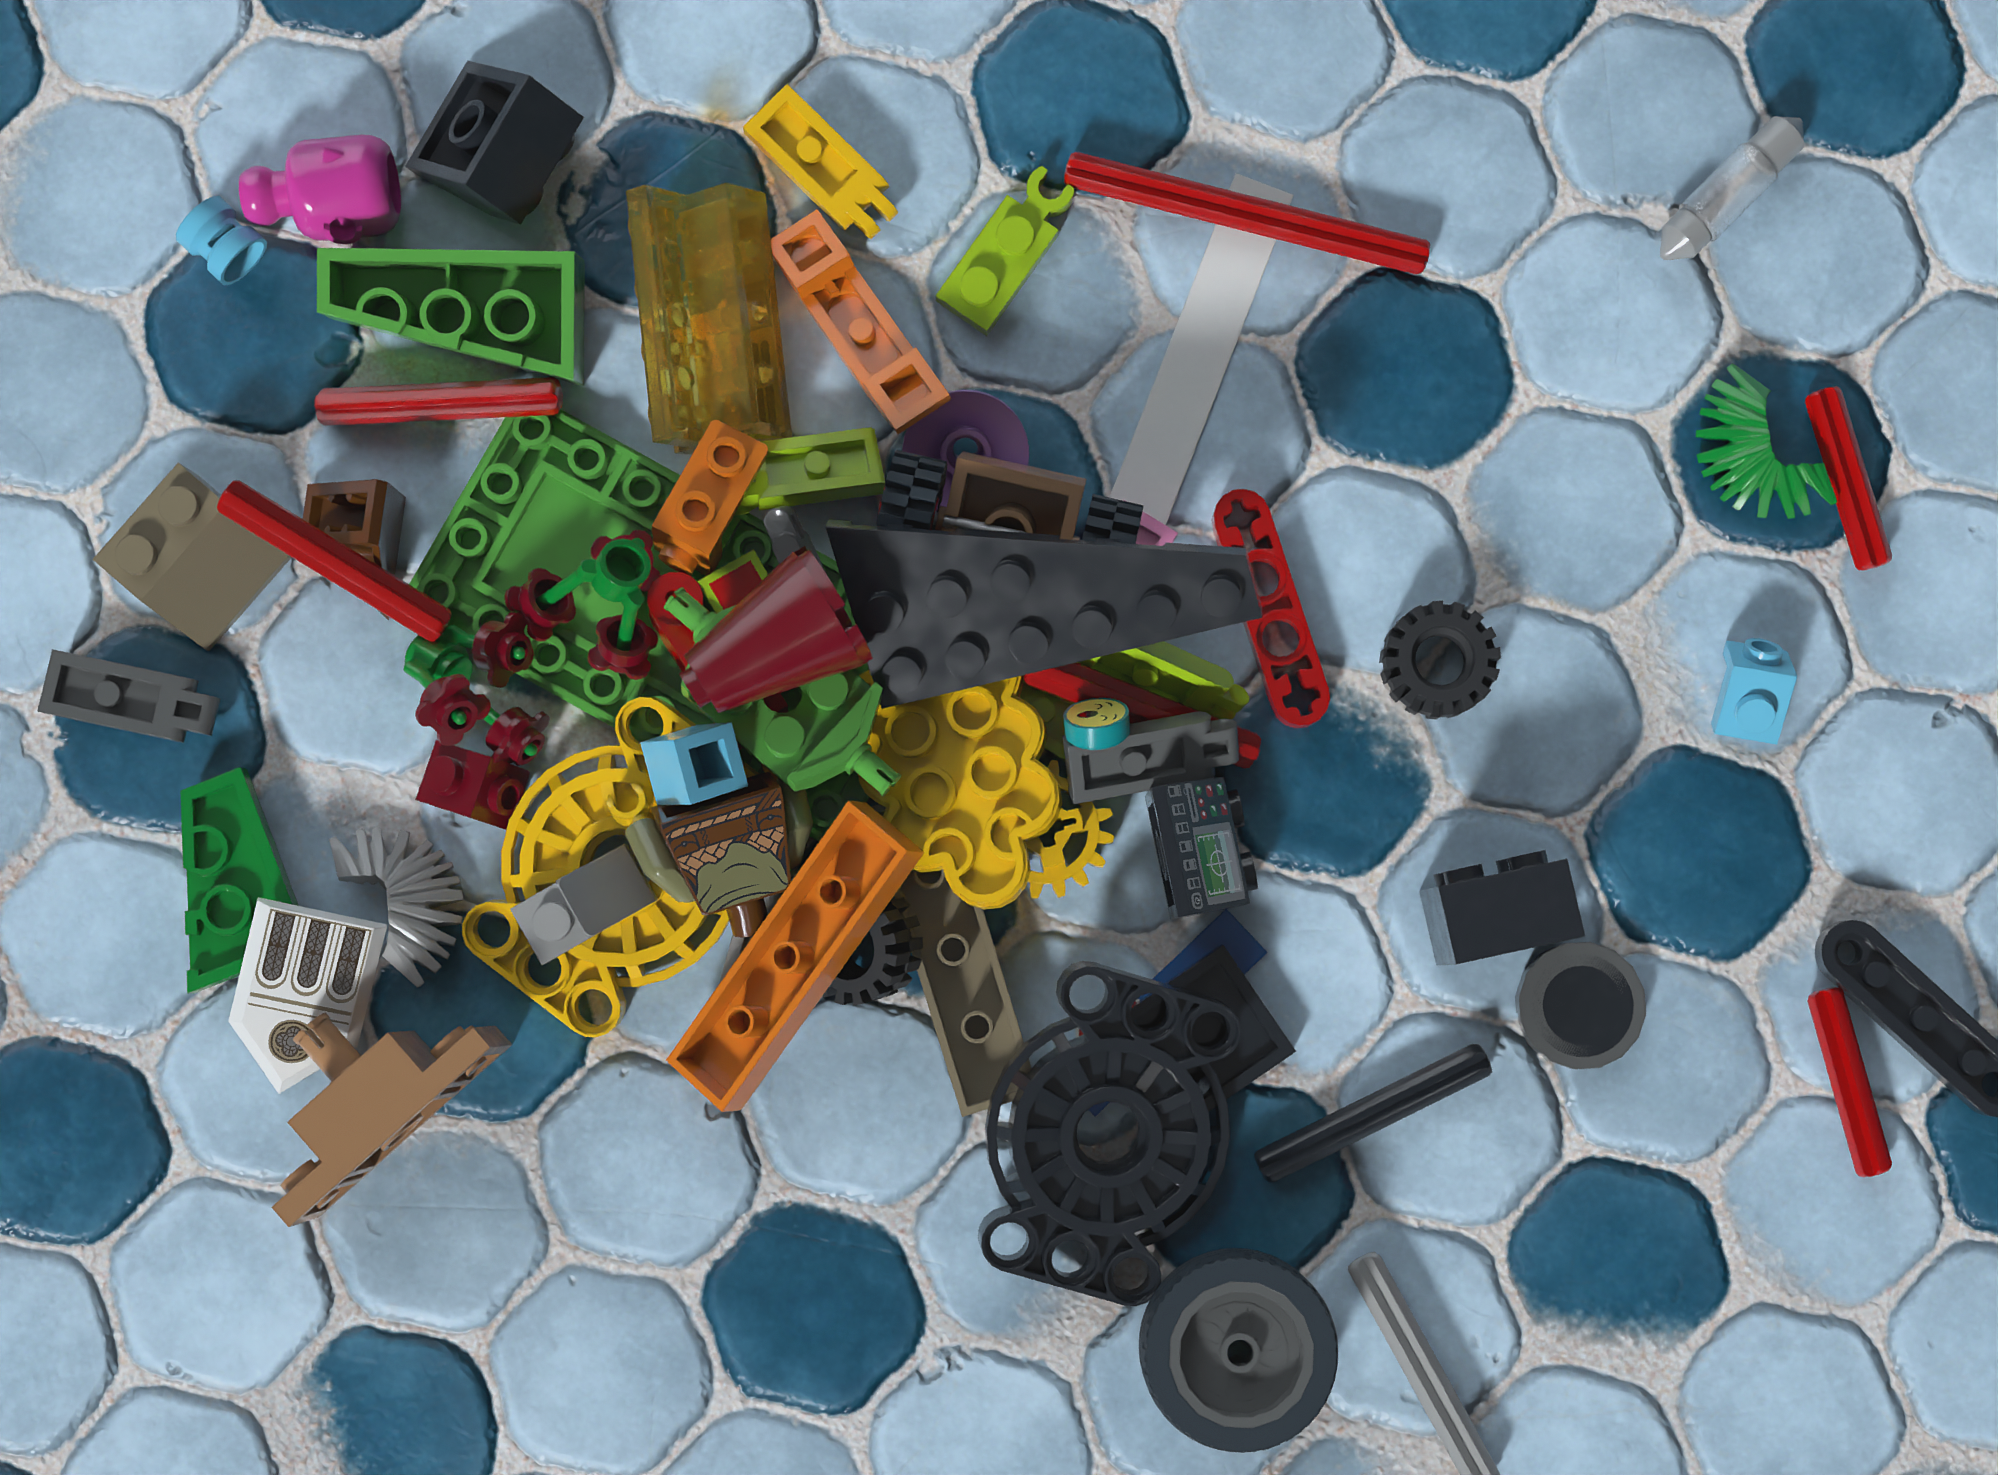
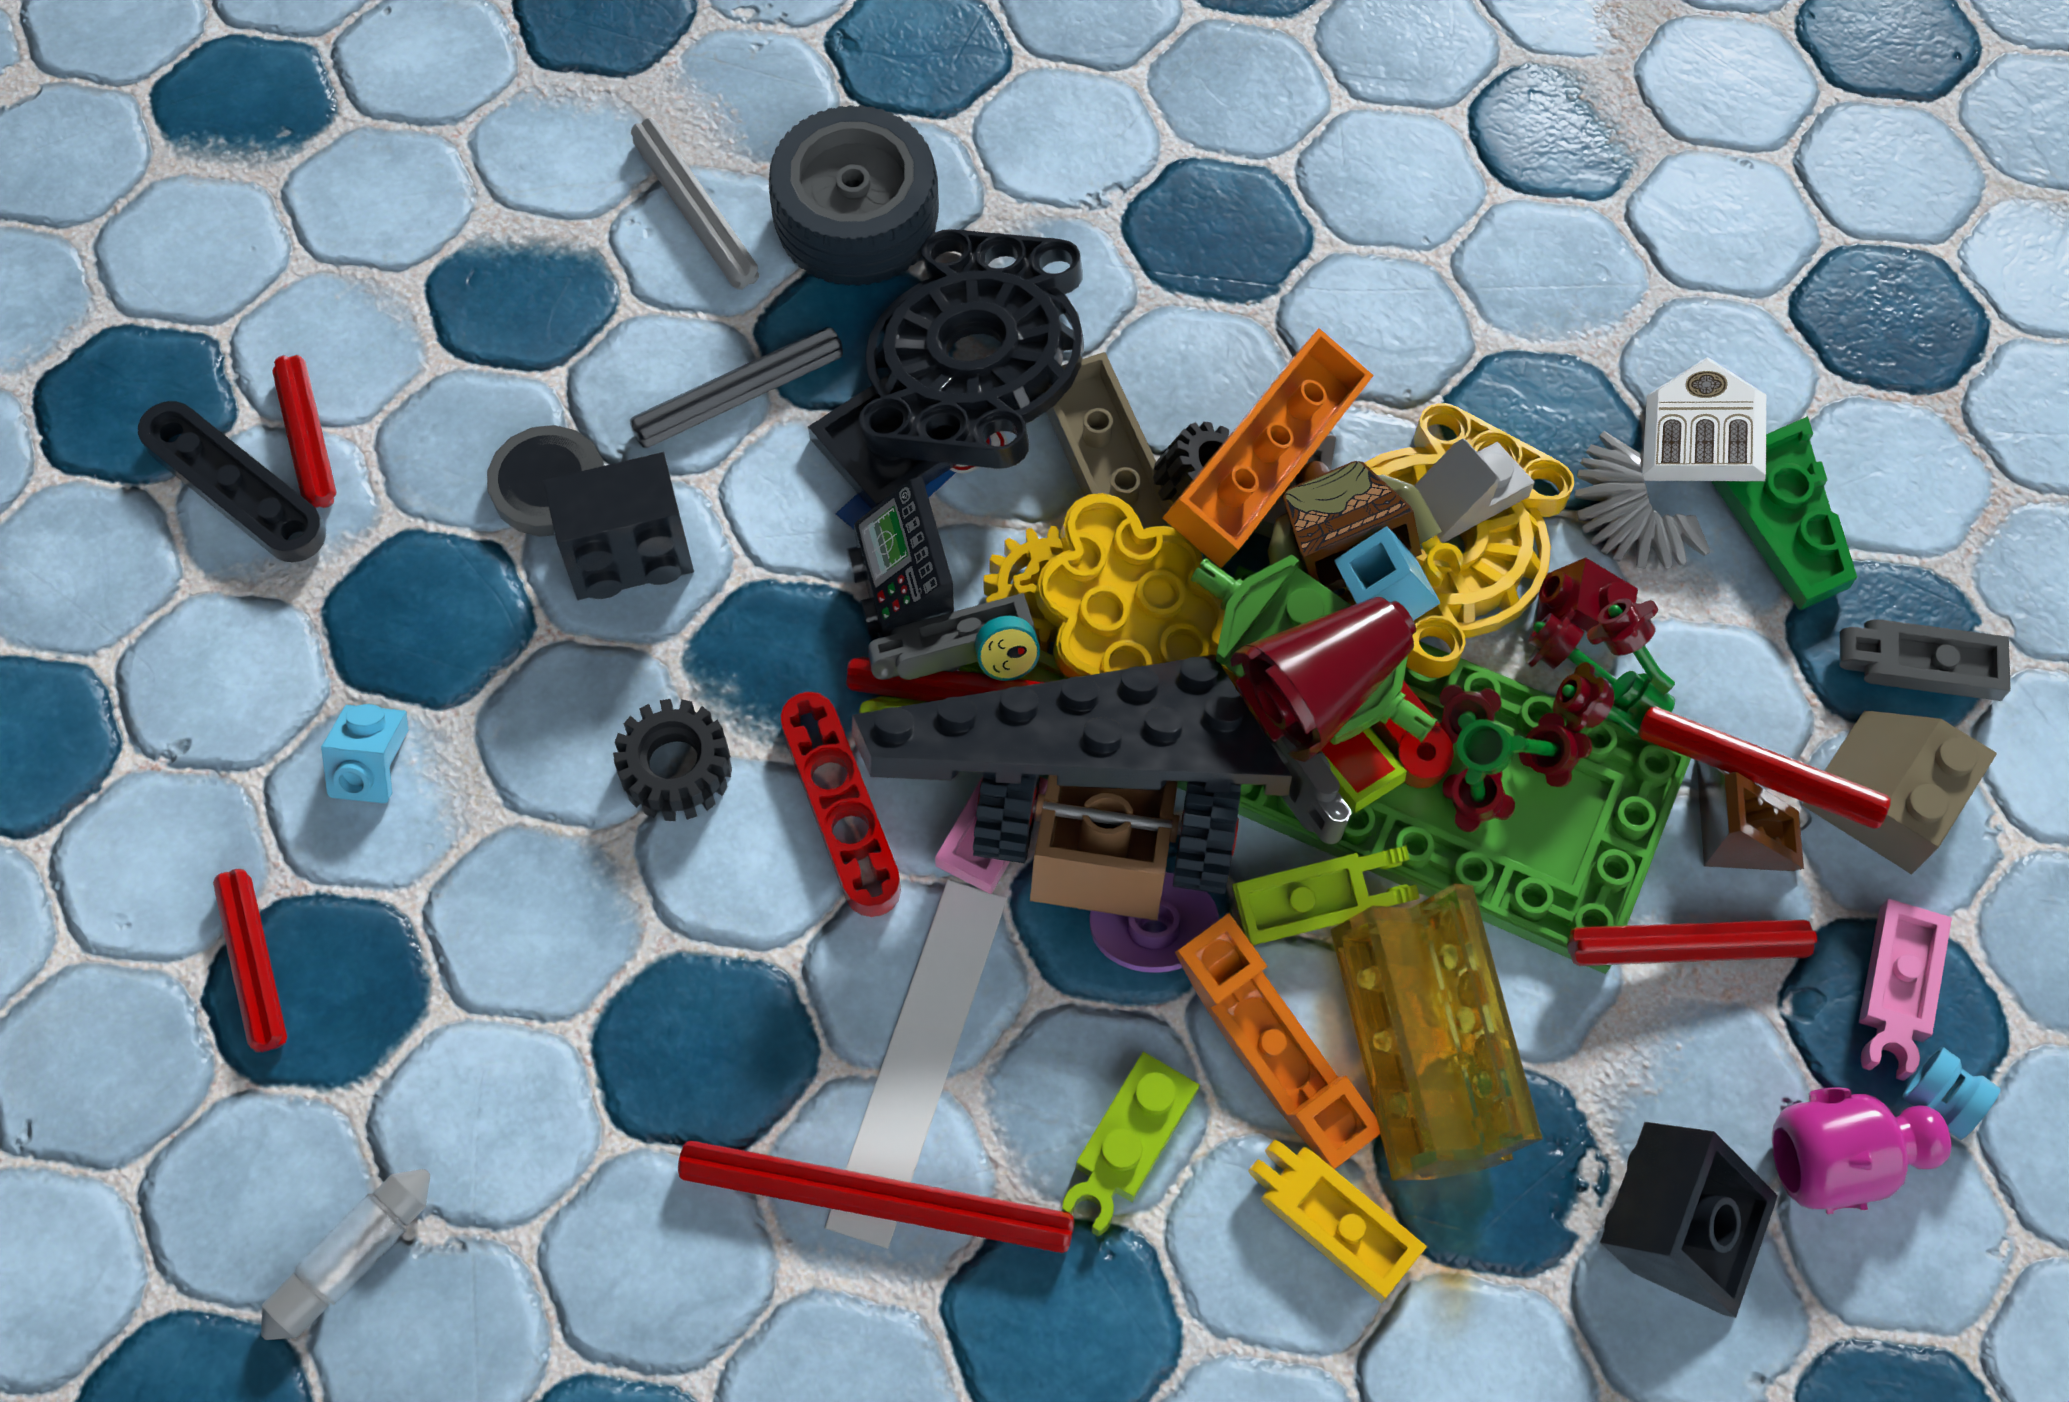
camera: 175 degrees right, 20 degrees down
medium nougat brick [271,1012,512,1227] -> none
bright green wedge [317,248,585,386] -> none
orange bracket [652,420,768,576] -> none
green hair [1696,363,1837,519] -> none
none -> bright pink plate [1859,898,1952,1081]

